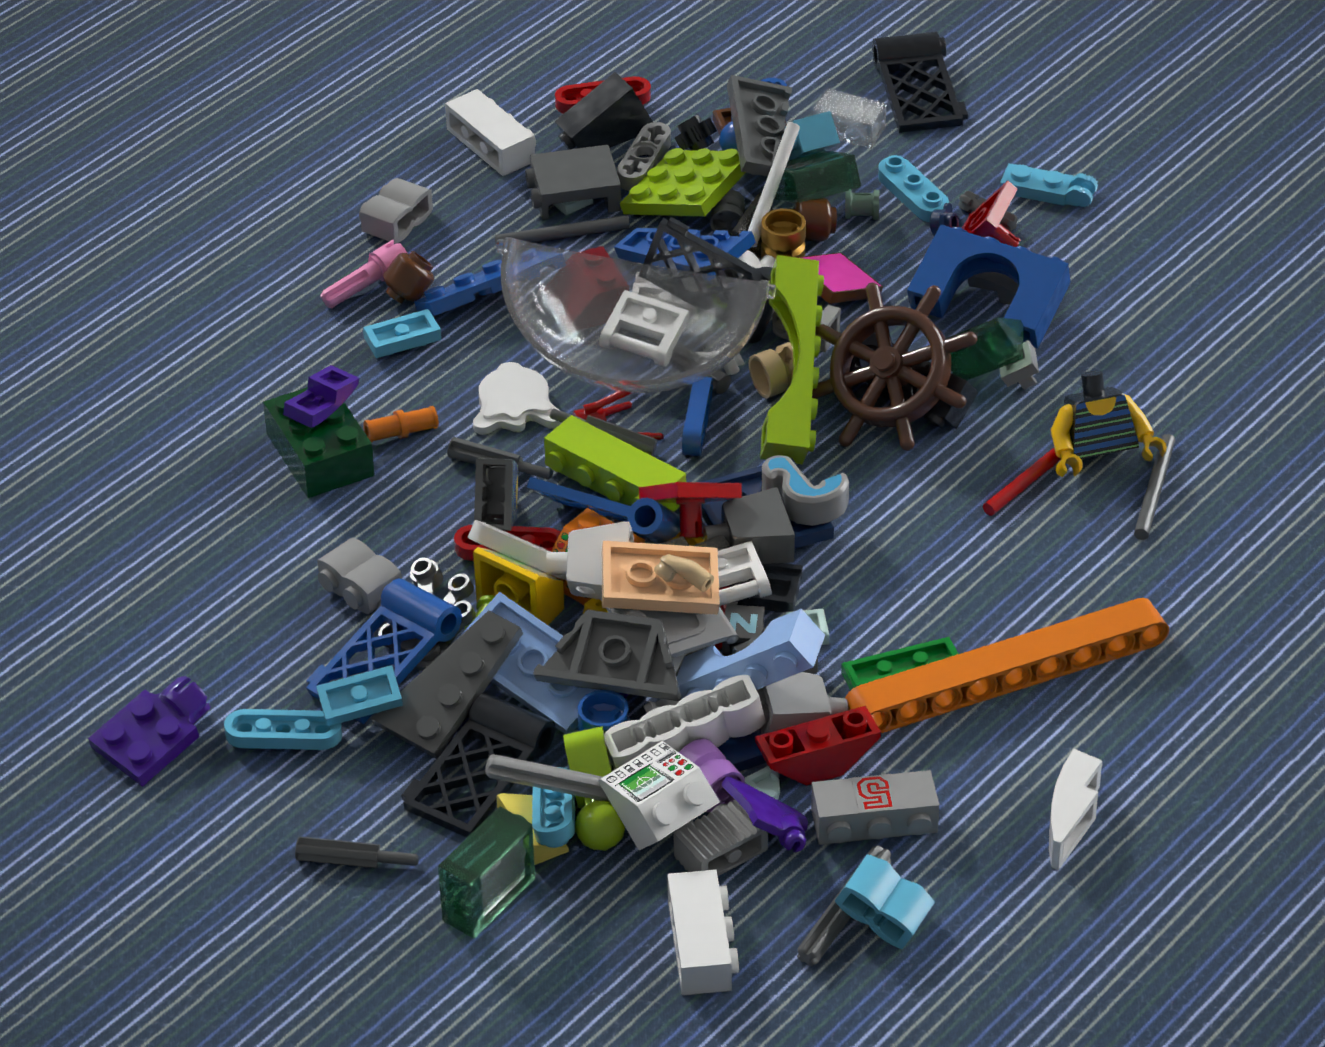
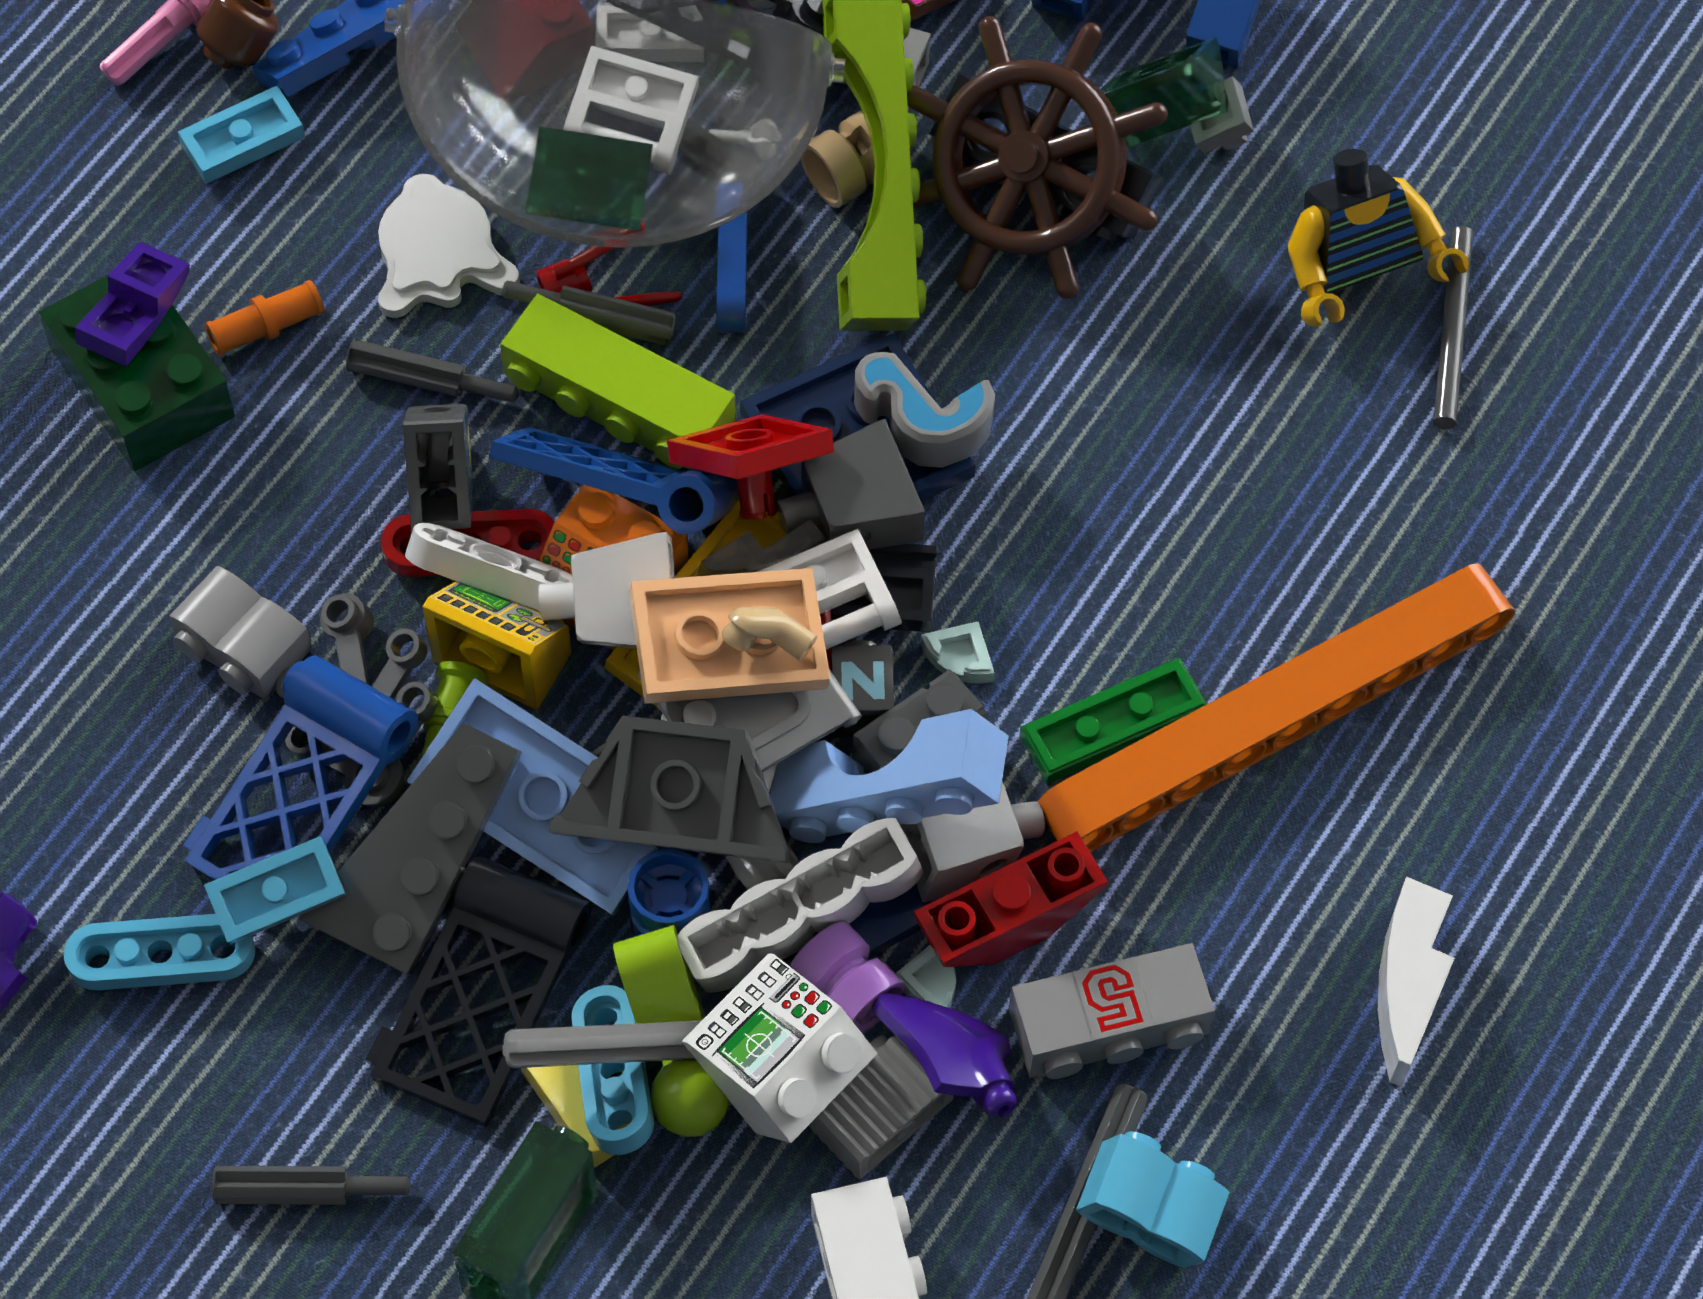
camera: 10 degrees left, 20 degrees up
red bar [983,448,1061,516] -> none
none -> clear green slope [526,126,653,231]

